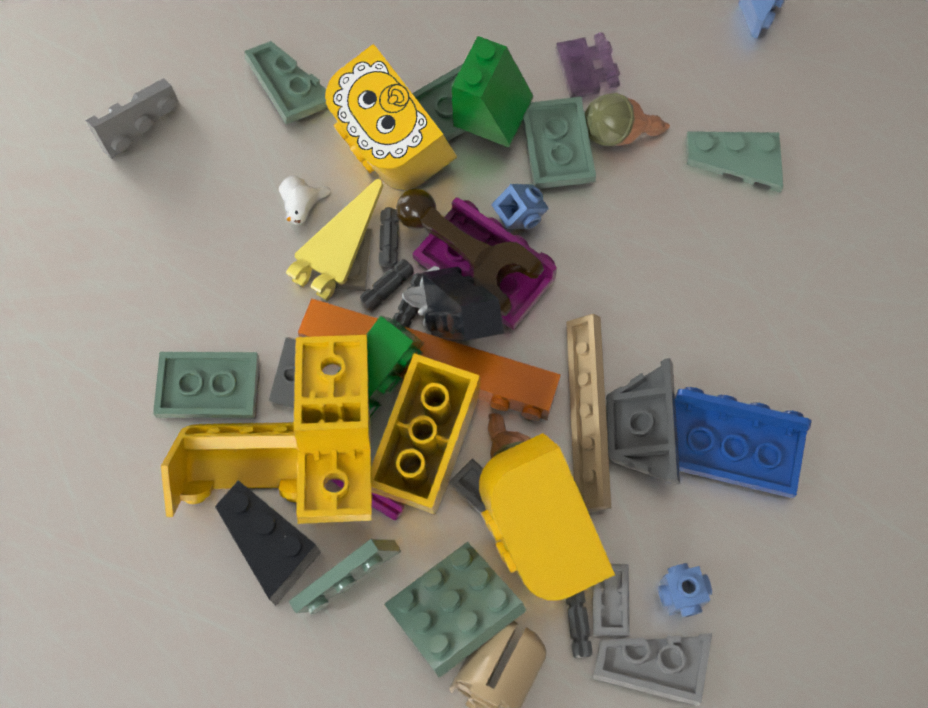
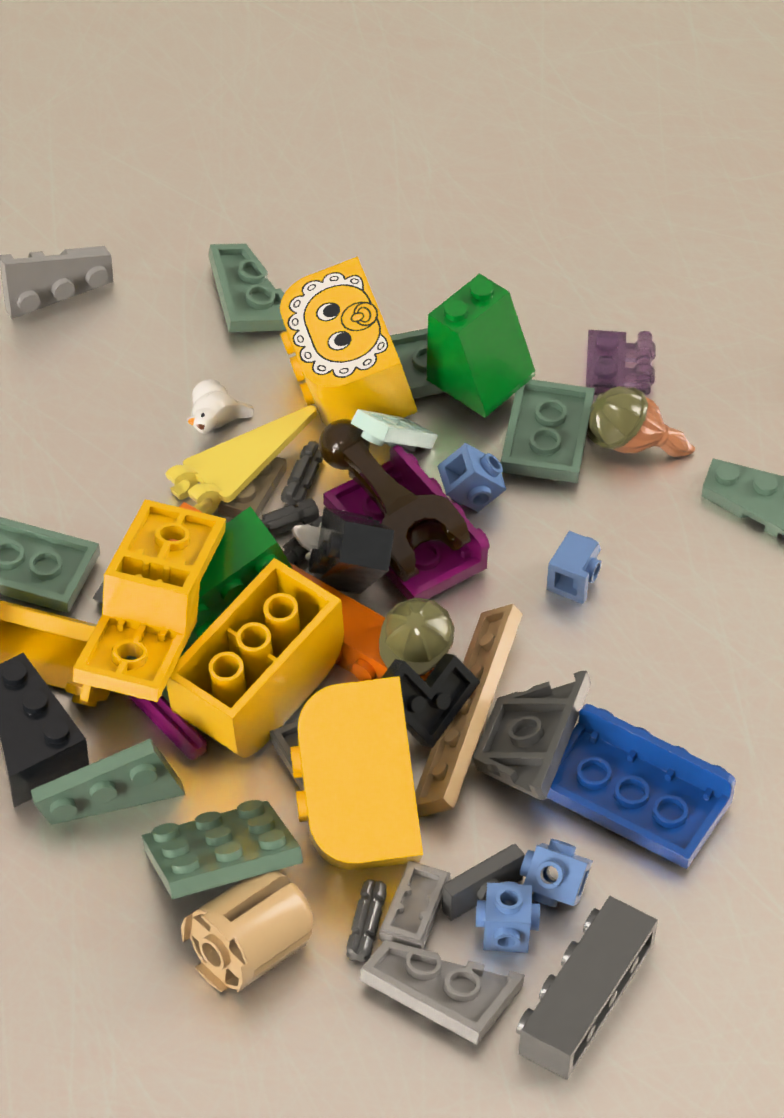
camera: 15 degrees right, 20 degrees down
none -> light aqua plate [351,409,438,451]
none -> olive piece [379,598,455,676]
none -> black plate [382,653,480,748]
none -> dark grey plate [442,844,525,921]
none -> dark grey brick [516,896,658,1080]
none -> medium blue brick [520,839,593,907]
none -> medium blue brick [546,531,602,604]

